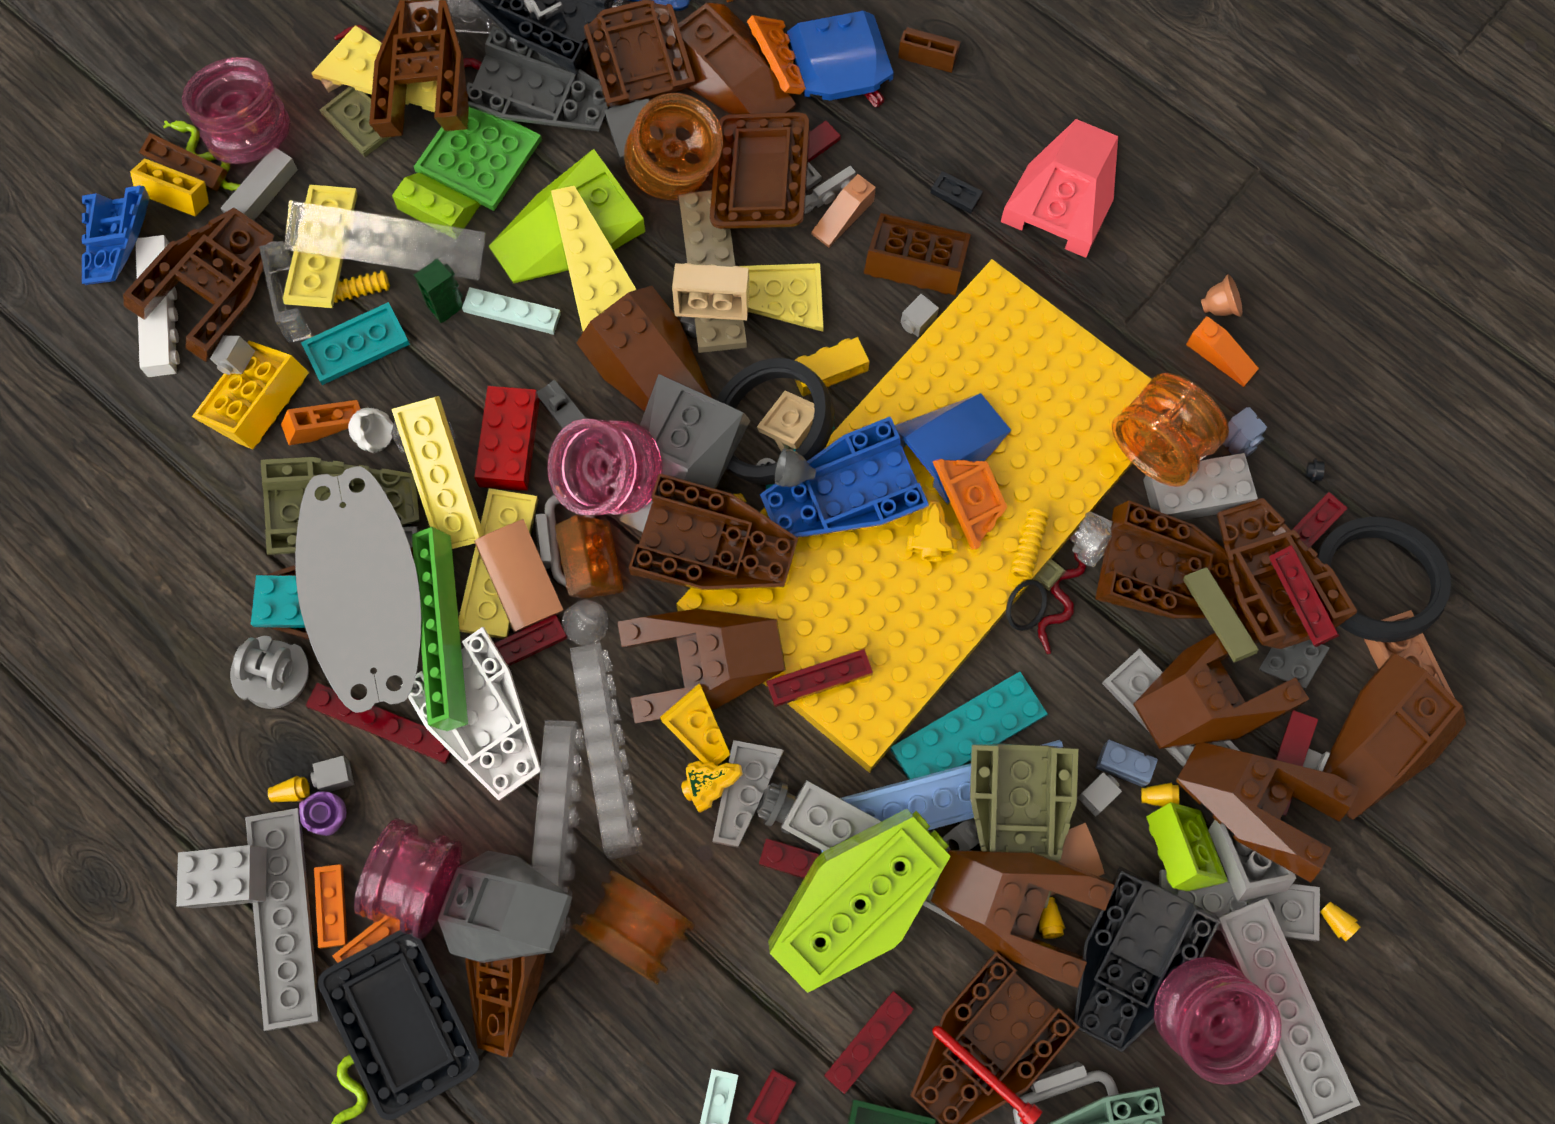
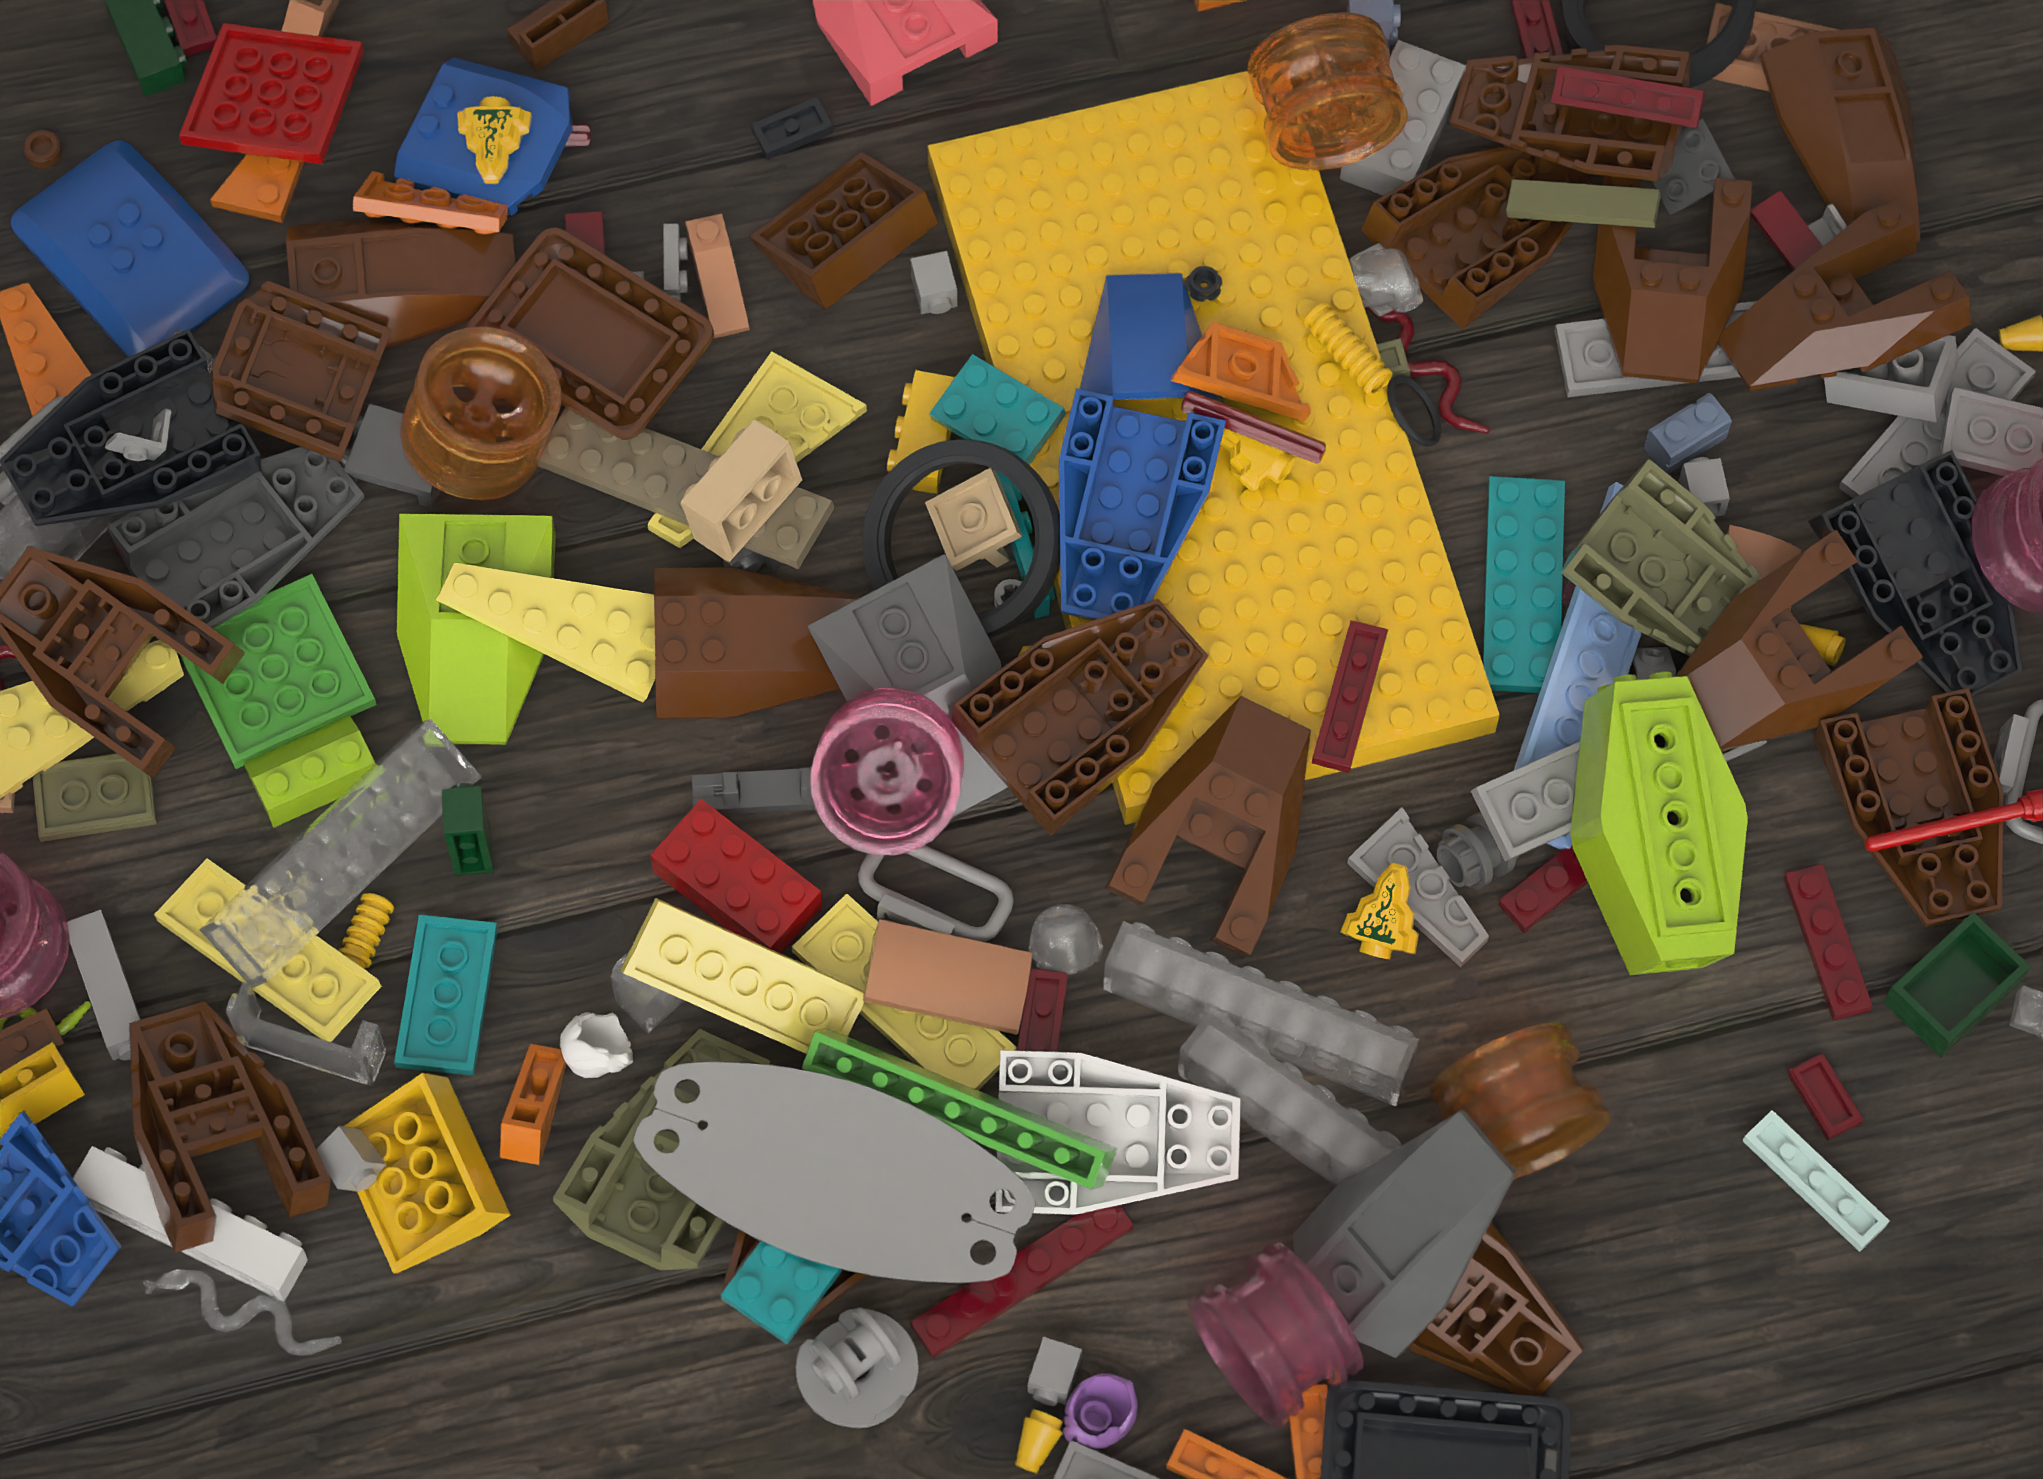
camera: 55 degrees left, 5 degrees down
light aqua plate [462,287,561,335] -> none
clear orange slope [555,515,624,598] -> none
yellow wing [660,683,730,766] -> none
dark grey helmet [775,448,816,487] -> none
yellow cone [1141,782,1179,807] -> none
lime slope [1146,802,1228,891] -> none
none -> clear animal [144,1270,342,1356]
none -> yellow rock [457,96,532,184]
none -> teal plate [929,354,1066,465]
none -> dark red axle [1181,391,1326,464]
none -> black plate [1185,266,1222,302]

